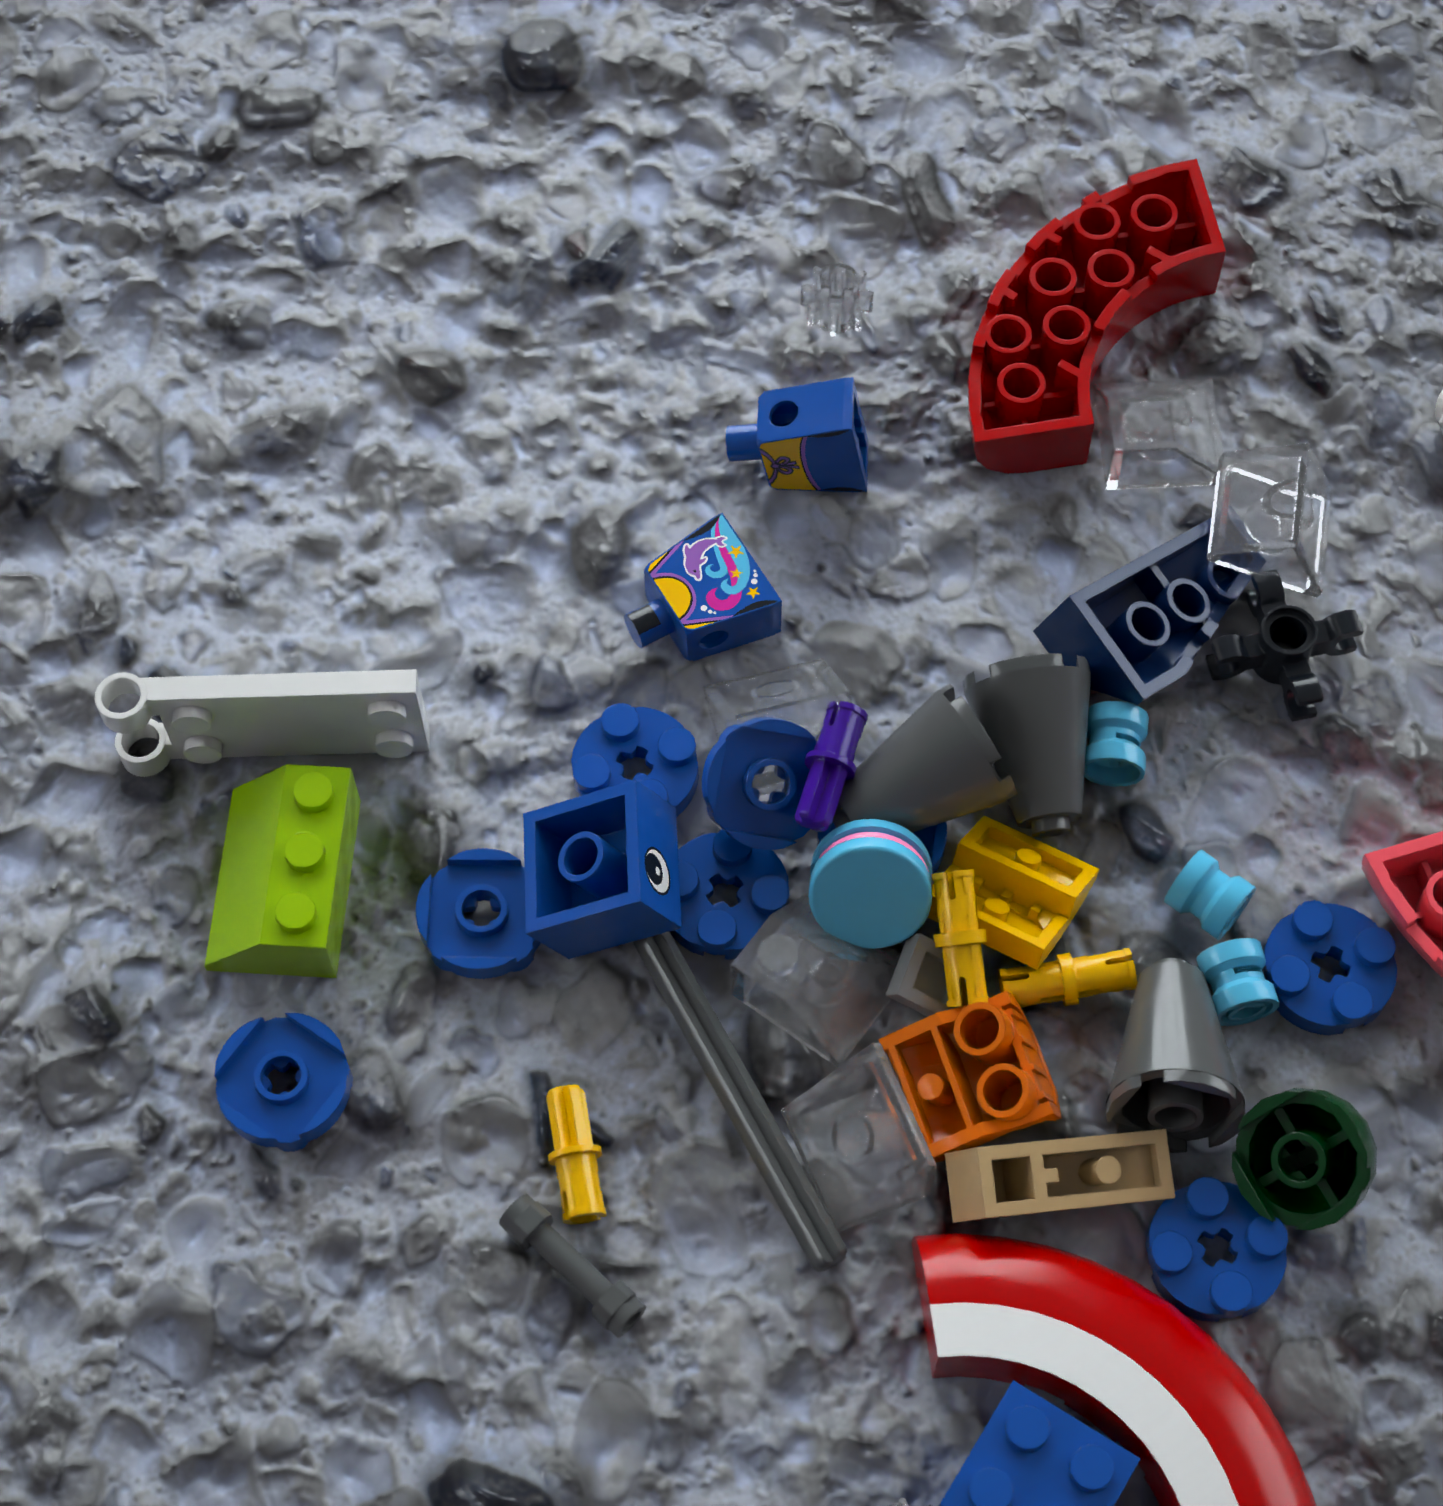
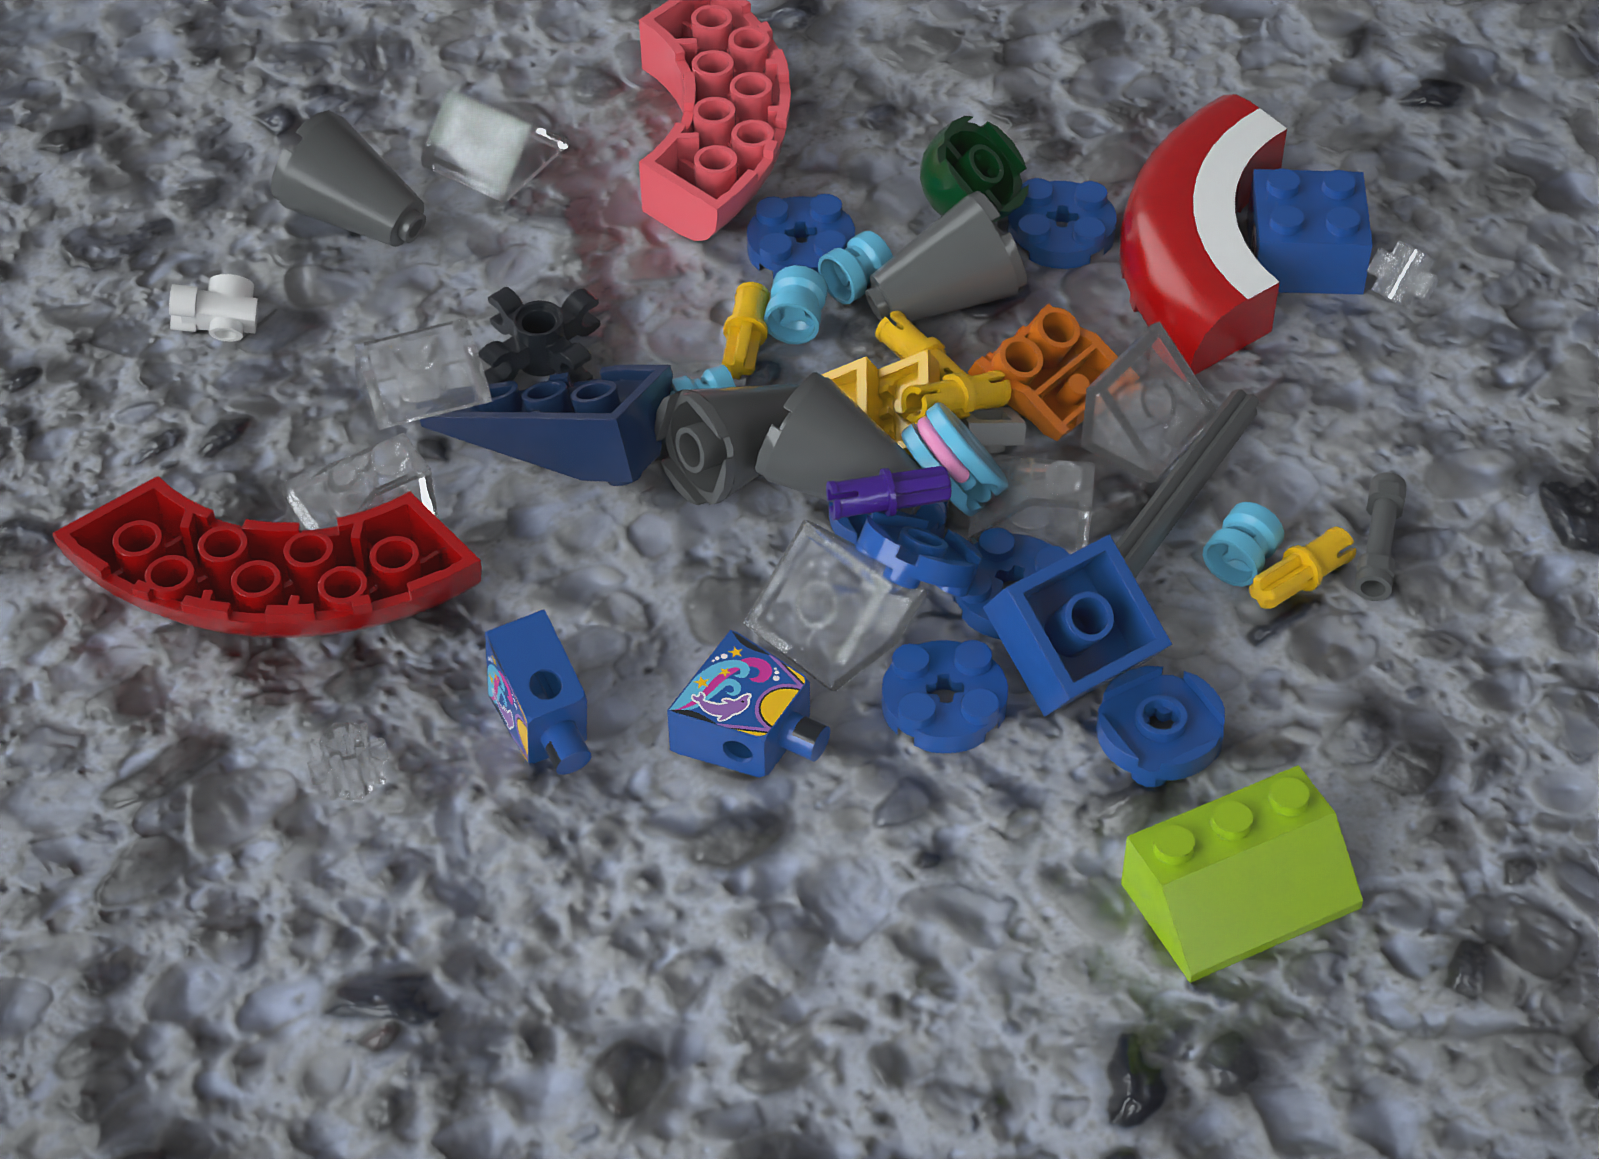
camera: 120 degrees left, 15 degrees down
white hinge [95,669,430,777] -> none
blue plate [214,1013,353,1152] -> none
tan slope [945,1129,1175,1223] -> none
none -> yellow axle [722,282,770,380]
none -> medium azure wheel [1202,502,1285,587]

